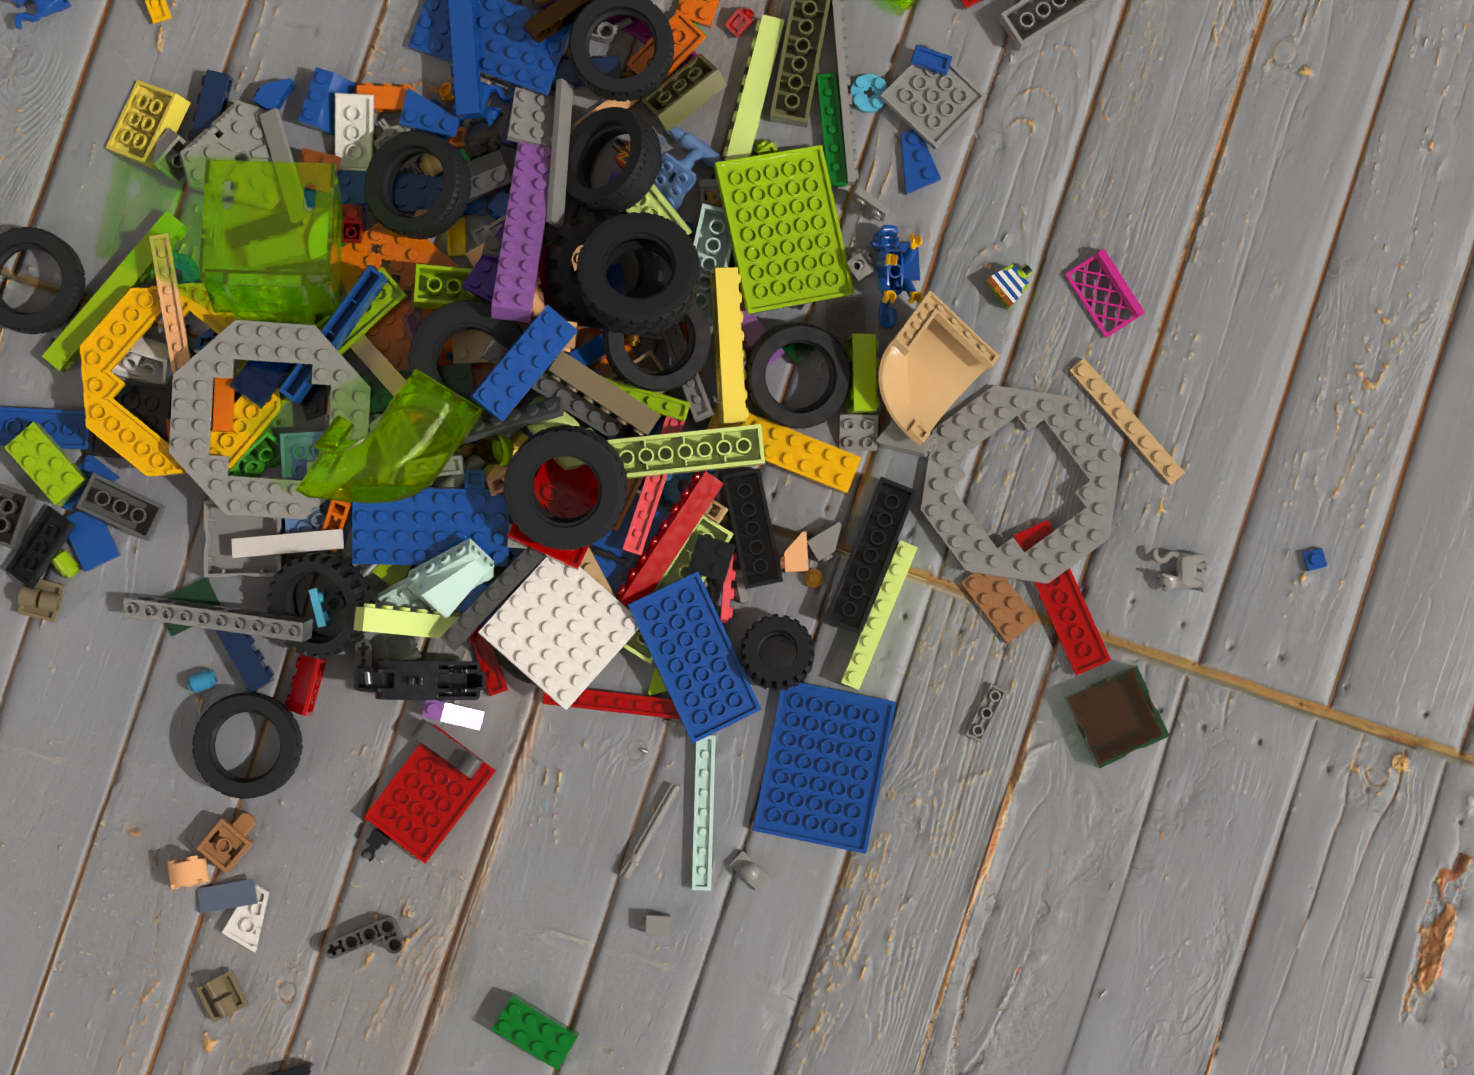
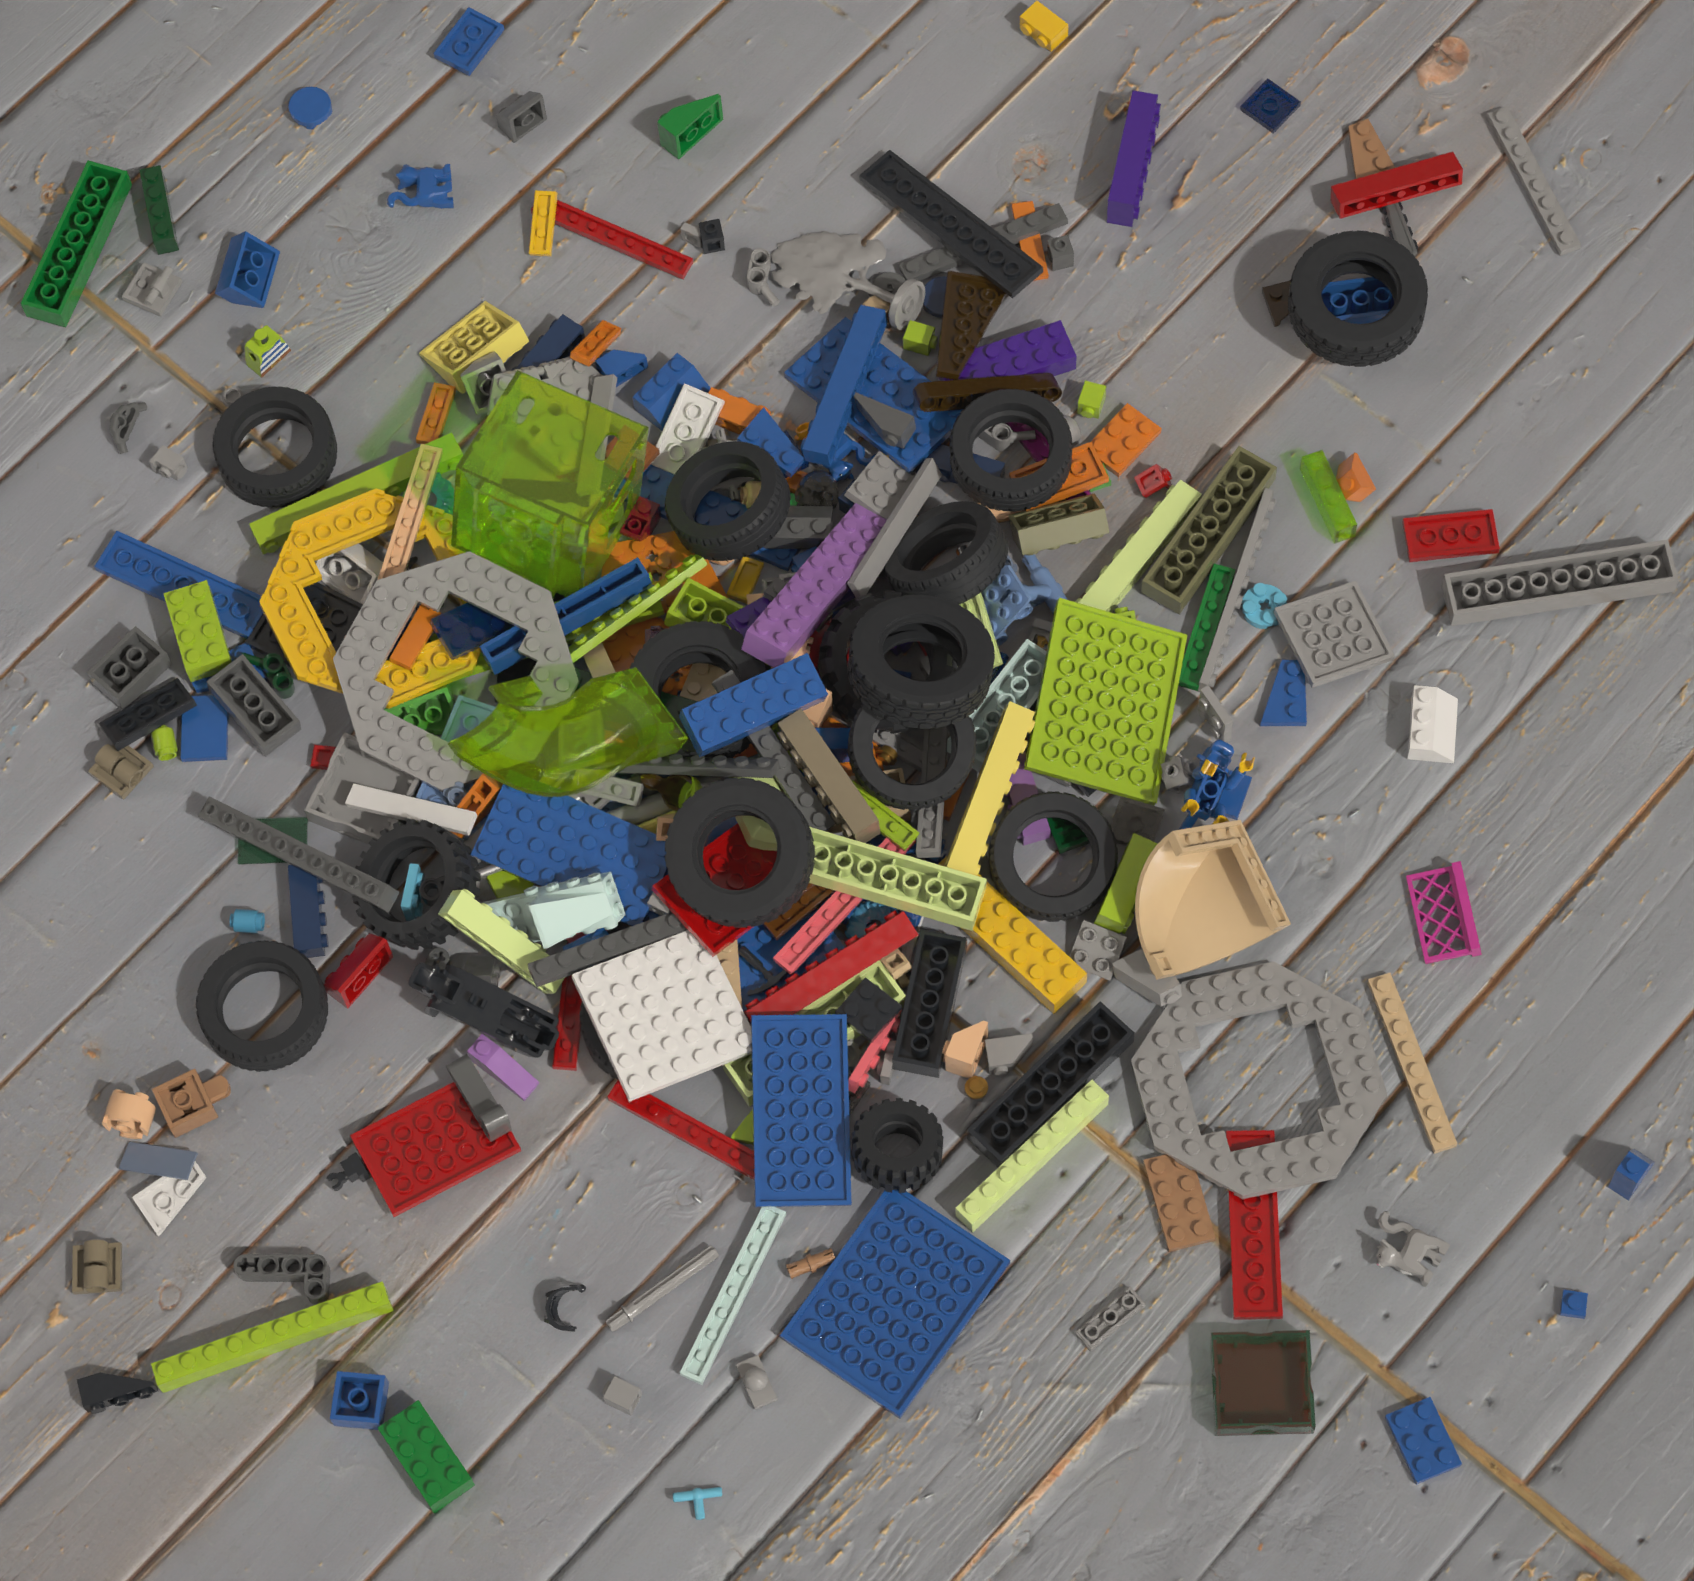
camera: 30 degrees right, 20 degrees down
blue plate [465,469,485,490] -> none
blue tile [910,45,952,76] -> none
torso [985,264,1033,310] -> none
none -> lime brick [151,1281,394,1393]
none -> dark green beam [242,653,295,699]
none -> red tile [310,745,336,770]
none -> blue brick [330,1371,389,1430]
none -> orange plate [416,382,456,444]
none -> black helmet [544,1284,586,1332]
none -> lime plate [568,554,708,663]
none -> orange tile [570,320,621,367]
none -> medium azure piece [673,1487,722,1520]
none -> medium nougat pin [786,1248,835,1279]
none -> dark grey slope [854,393,916,449]
none -> blue plate [1385,1397,1462,1485]
none -> white slope [1407,685,1458,763]
none -> blue slope [1608,1149,1655,1201]

